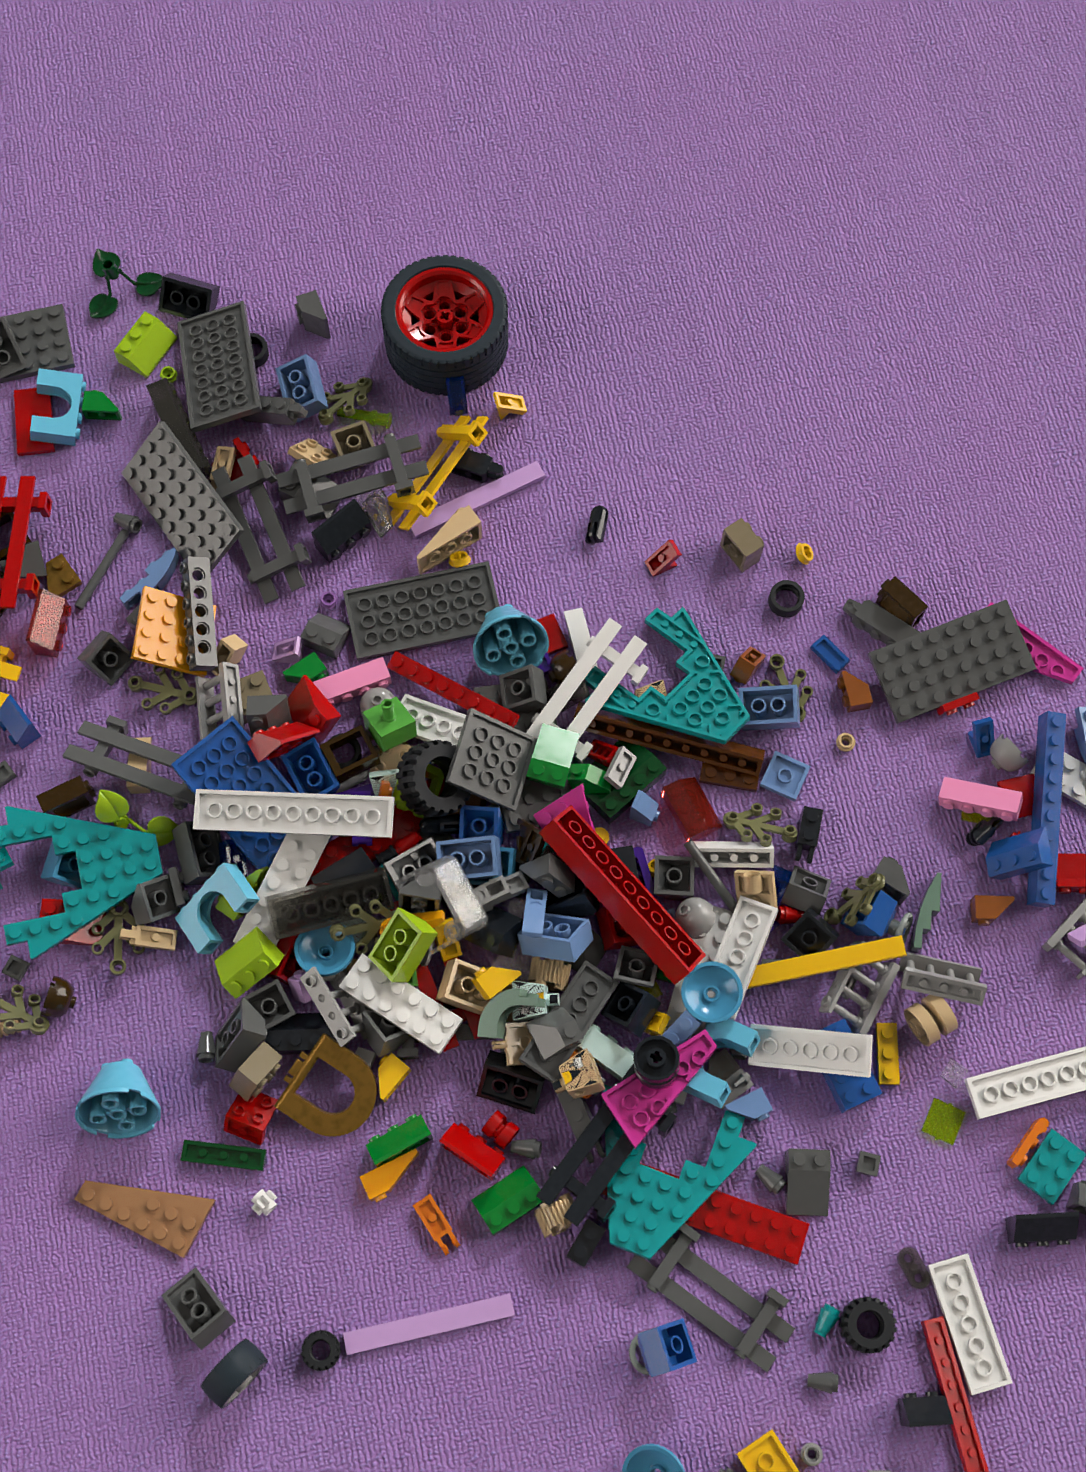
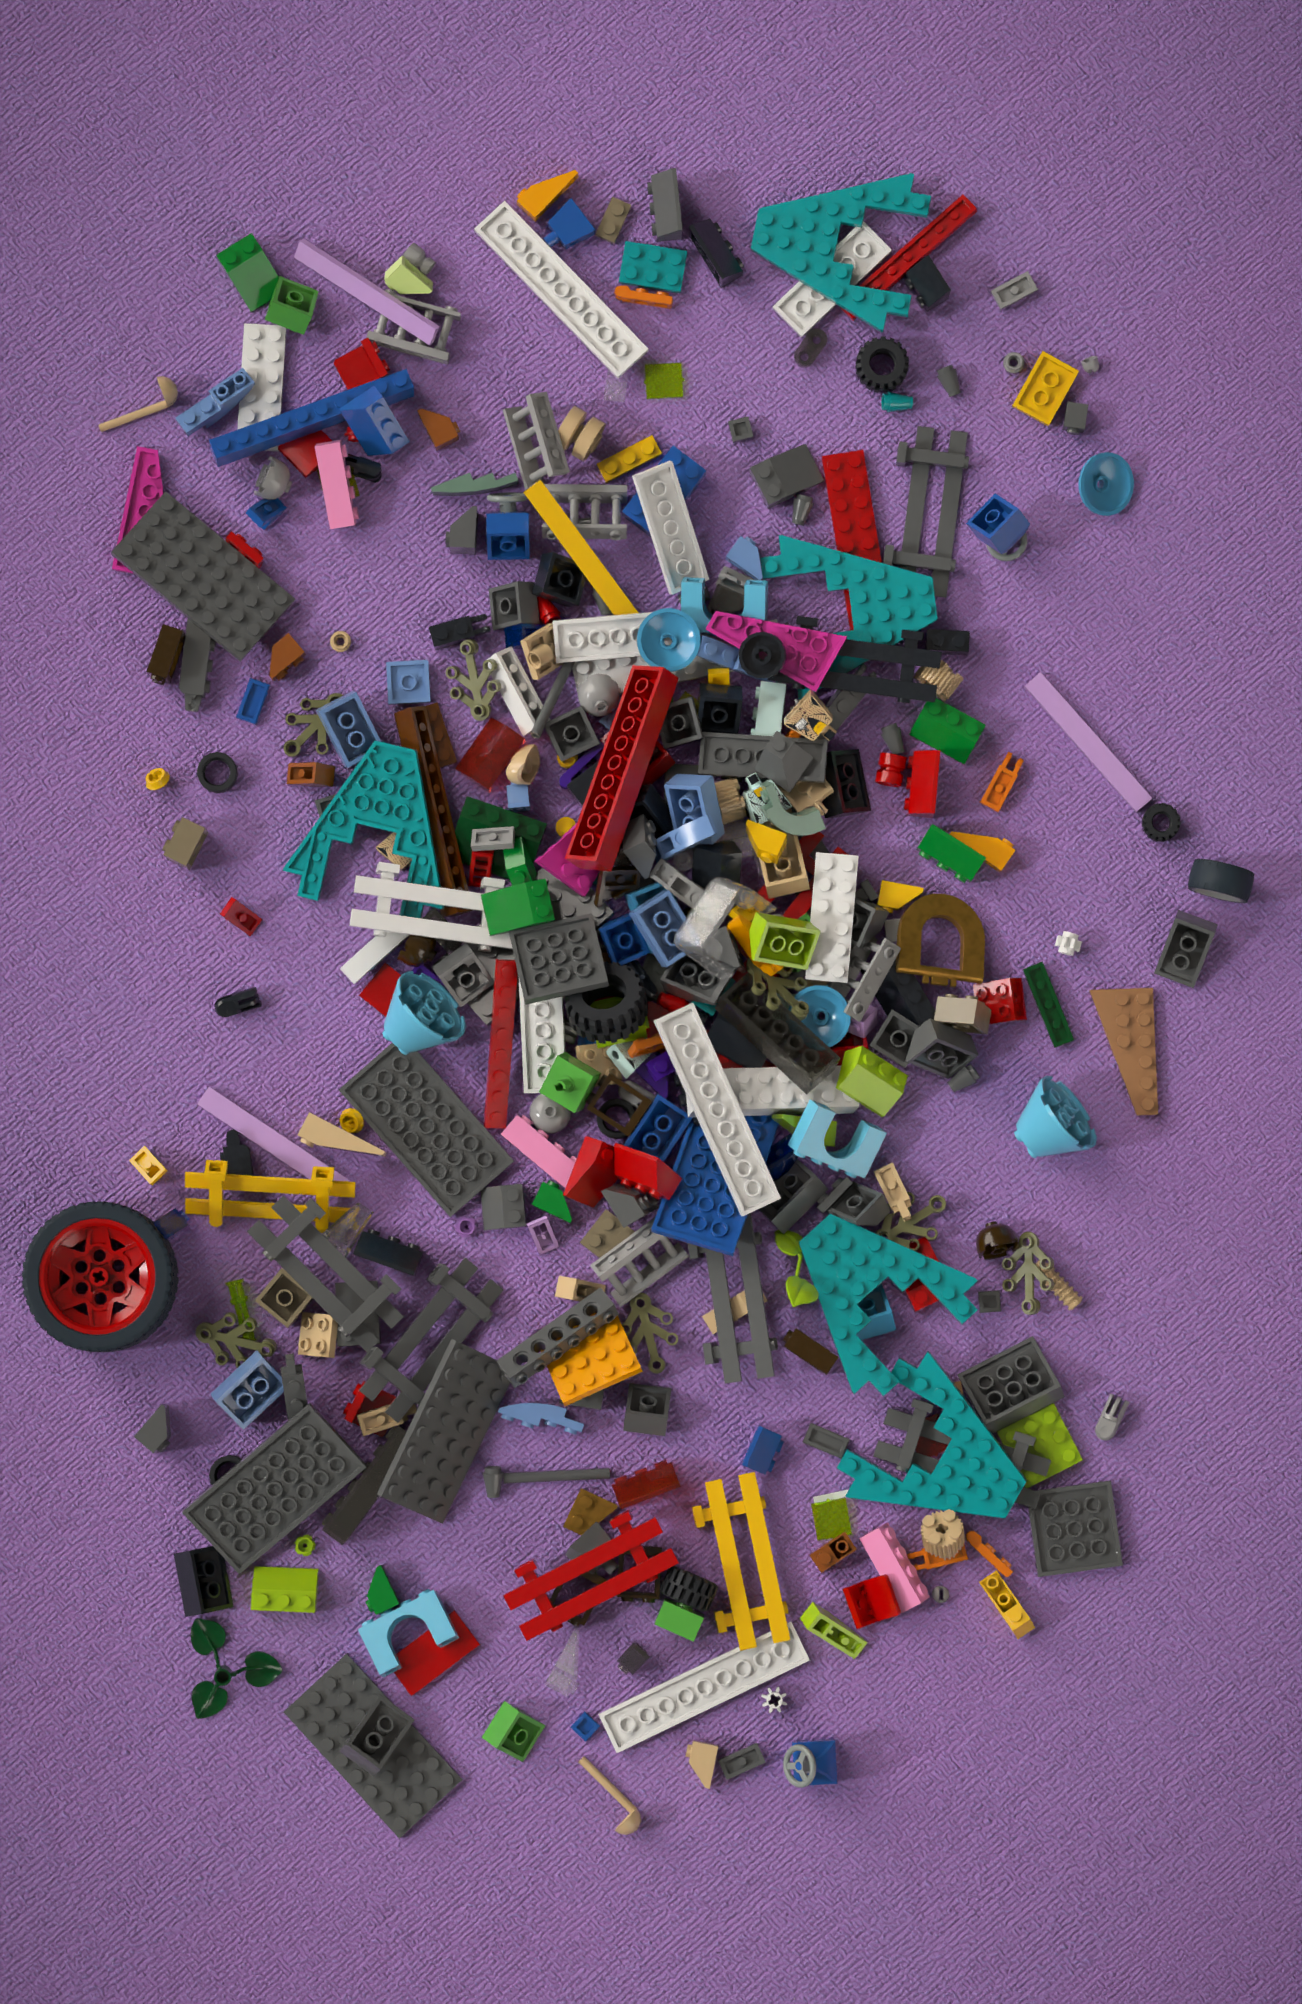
camera: 120 degrees left, 15 degrees up
olive plant [824,873,885,927] -> none
none -> tan piece [506,744,540,785]
none -> teal wing [751,173,931,333]

